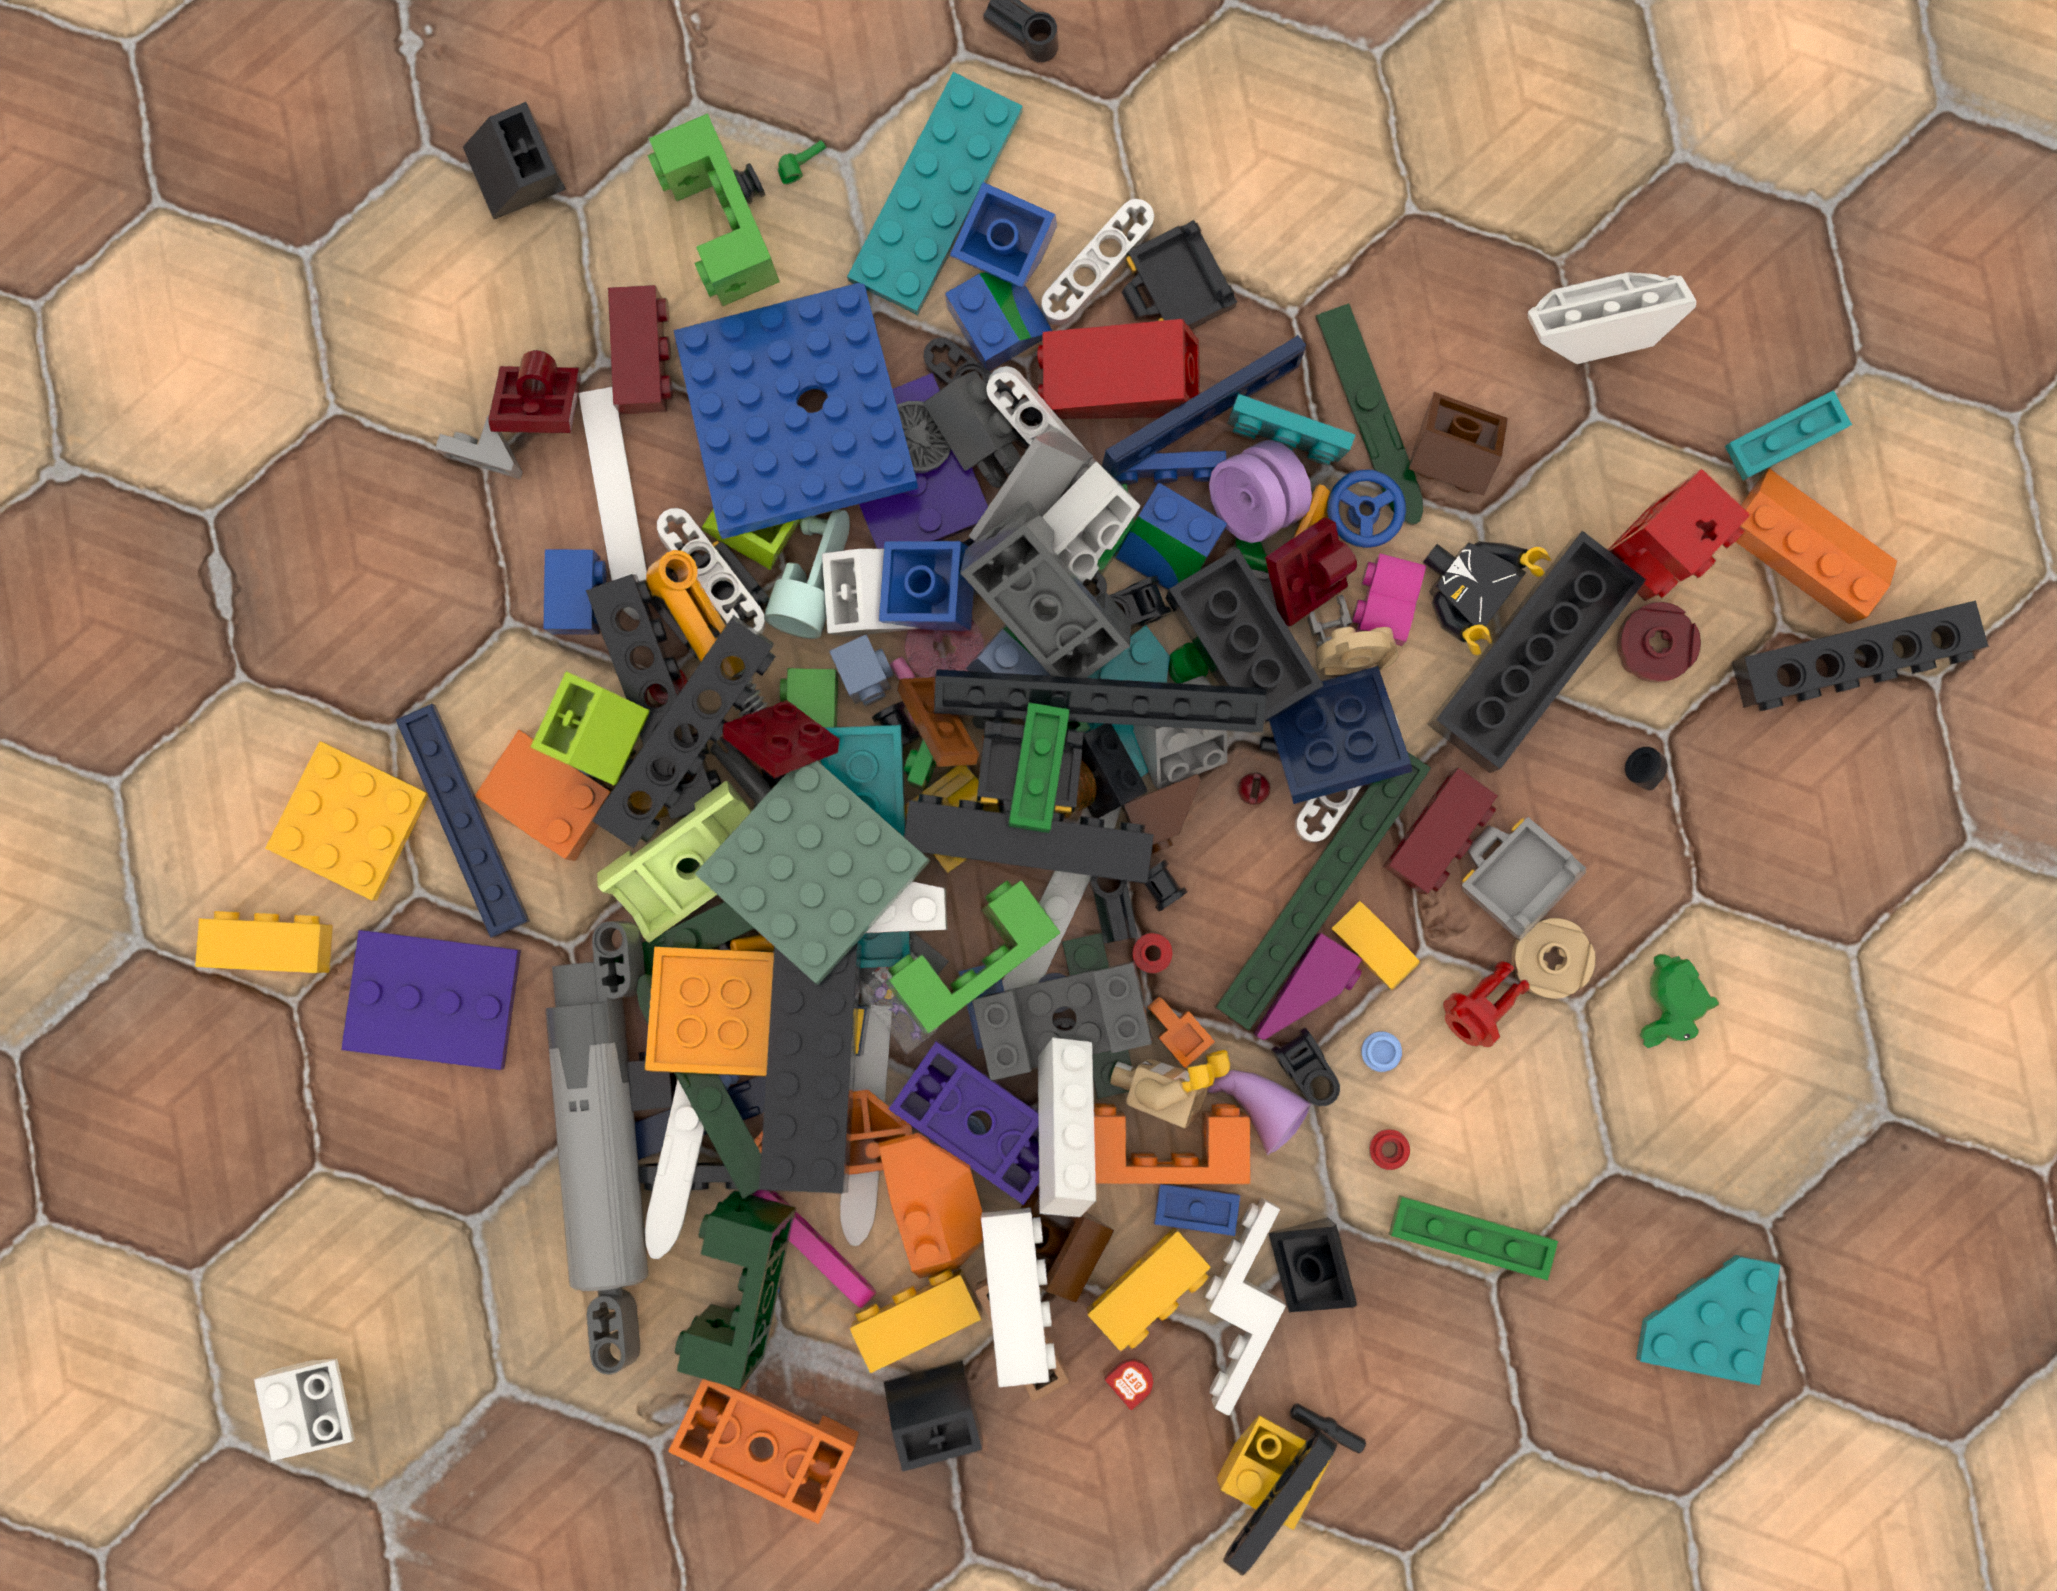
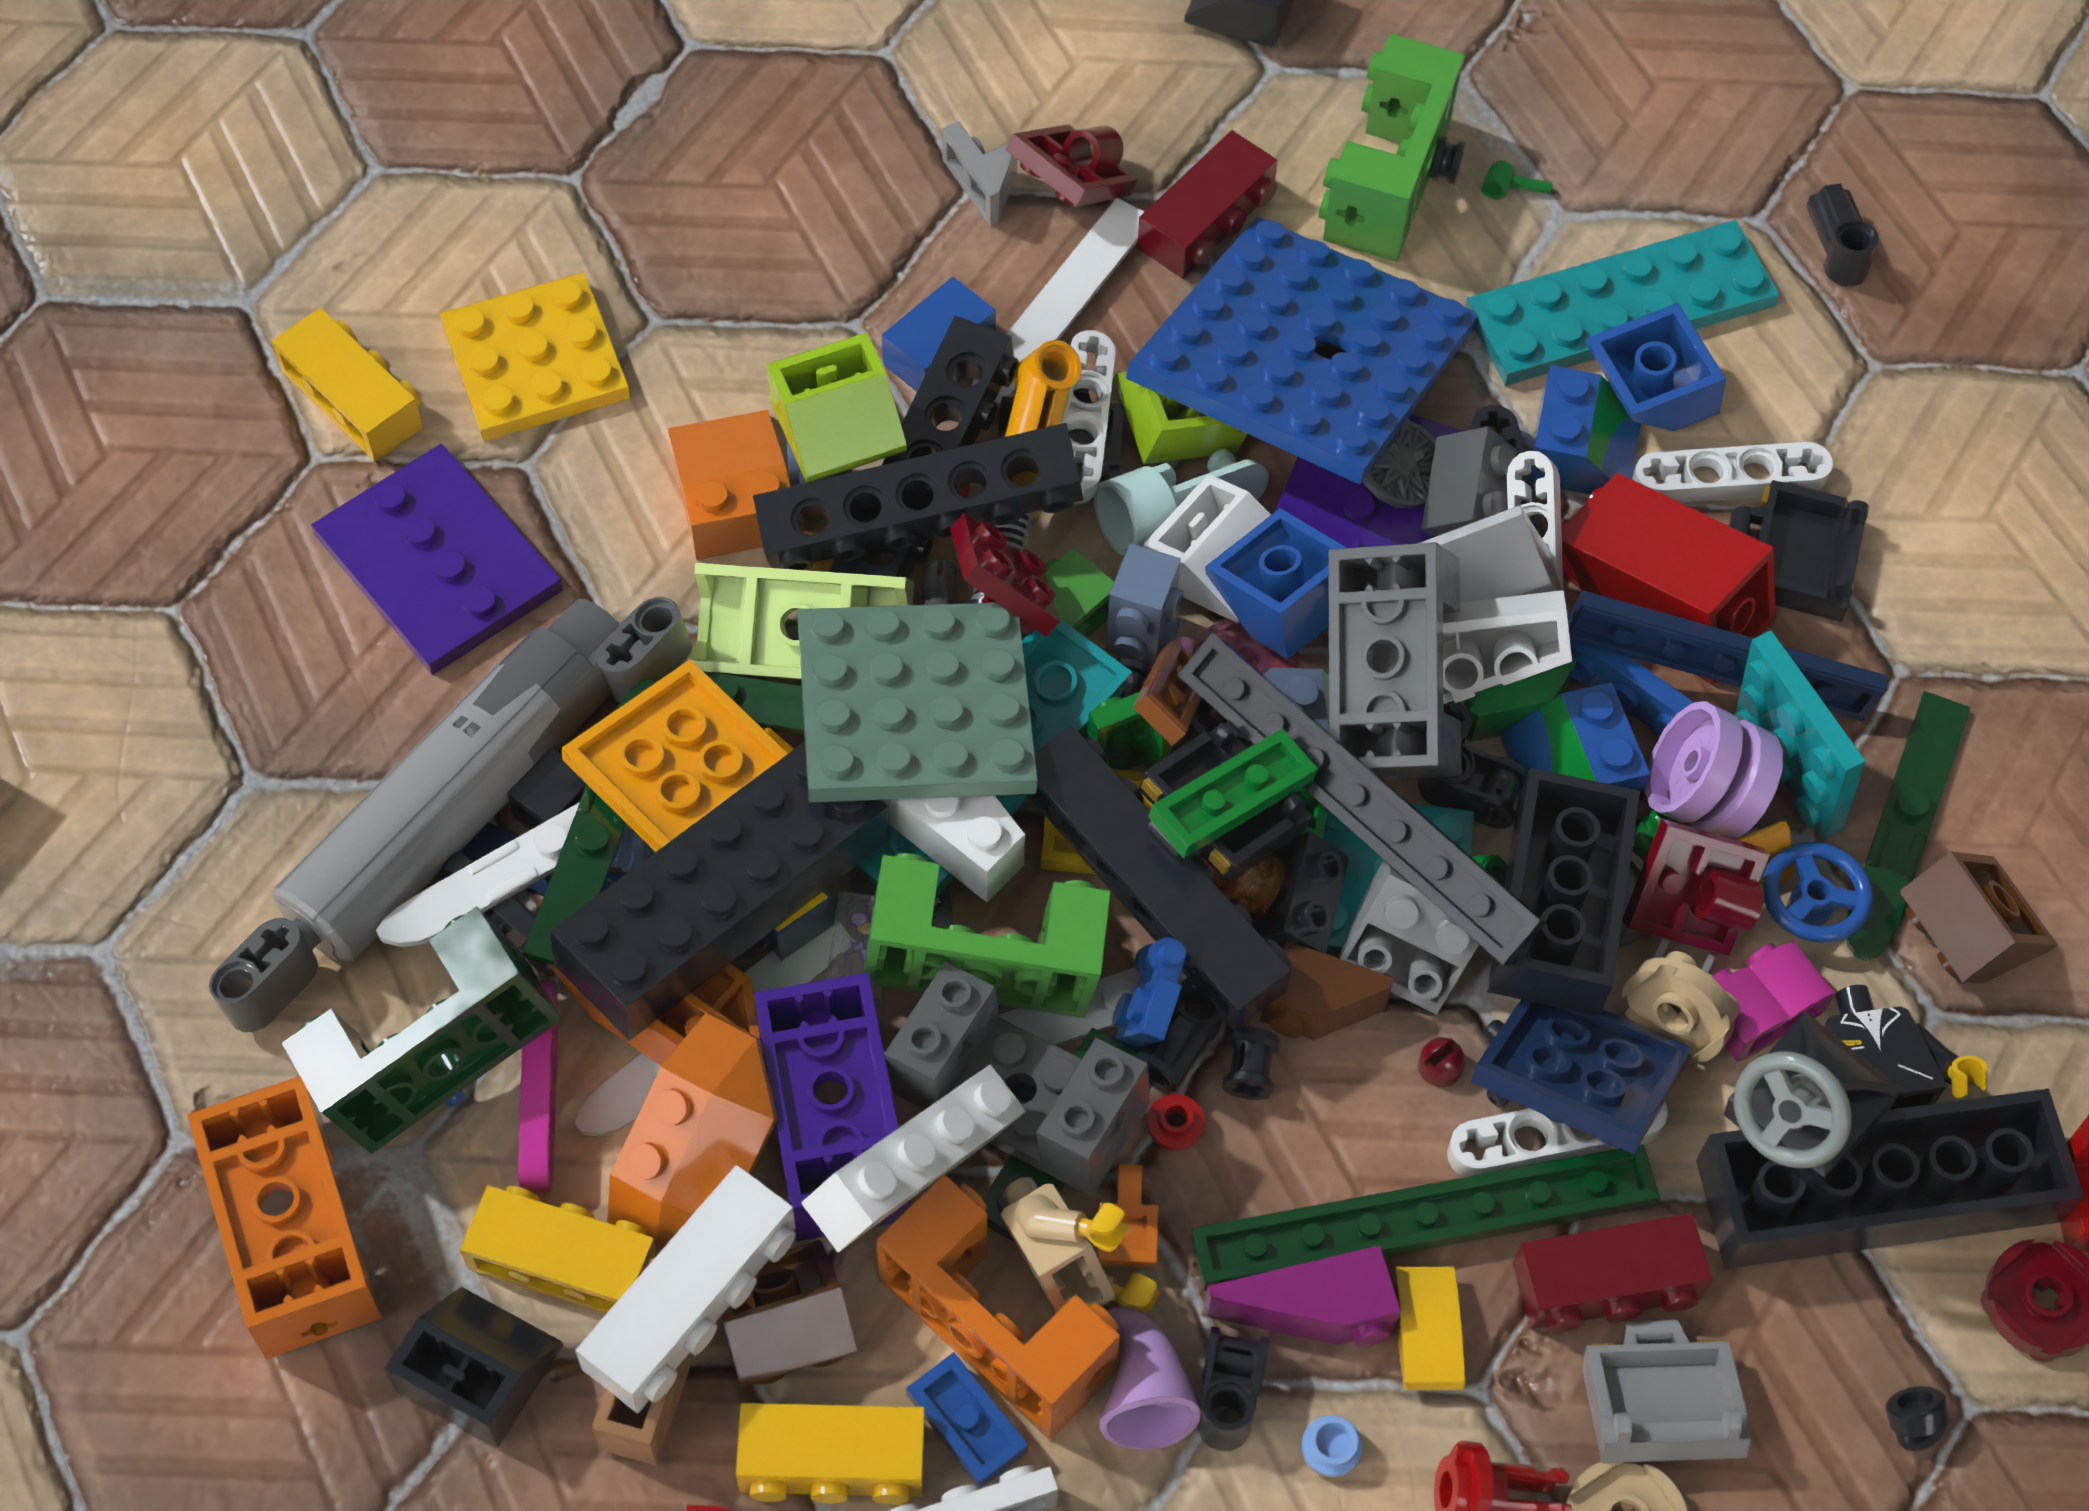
camera: 45 degrees right, 25 degrees down
dark blue tile [396,704,530,938] -> none
none -> blue plate [1112,937,1186,1049]
none -> piece [1724,1012,1901,1192]

